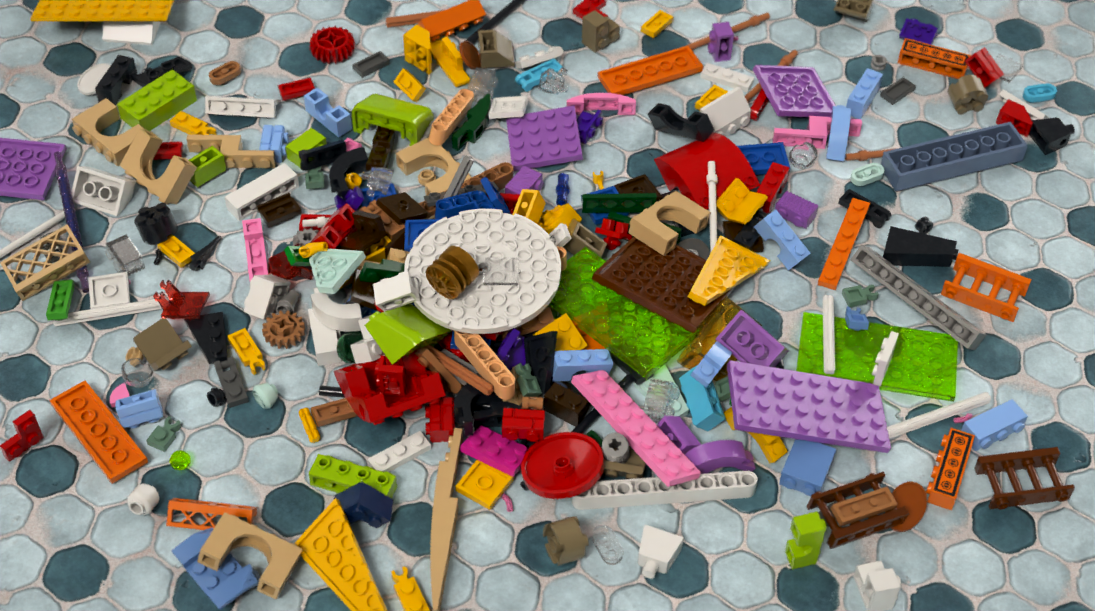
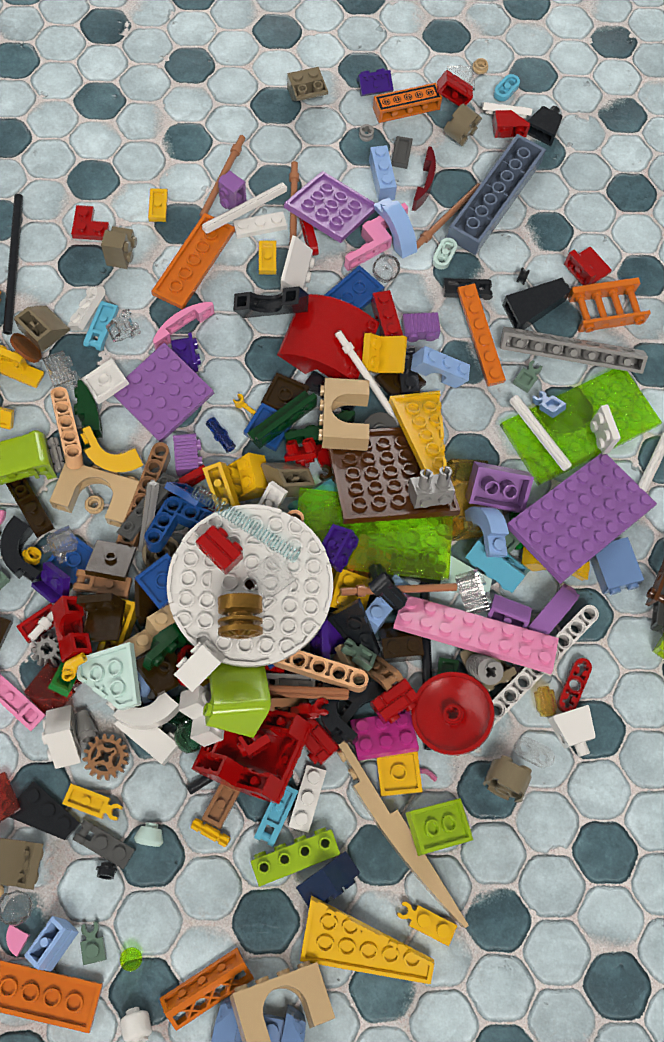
camera: 45 degrees left, 20 degrees up
none -> yellow arch [80,426,143,472]
none -> clear light blue piece [191,484,301,563]
none -> red brick [196,525,243,575]
none -> white axle [202,183,287,234]
none -> medium azure plate [254,786,298,847]
none -> red plate [291,698,329,720]
none -> dark purple bracket [322,524,359,573]
none -> nougat bar [340,583,457,597]
none -> black piece [368,563,408,610]
none -> lime plate [406,798,473,856]
none -> light grey brick [408,466,455,509]
none -> dark red slope [412,146,436,211]
none -> tan plate [472,58,488,74]
none -> clear yellow brick [534,686,557,717]
none -> red beam [557,658,592,712]
none -> red bracket [564,247,612,286]

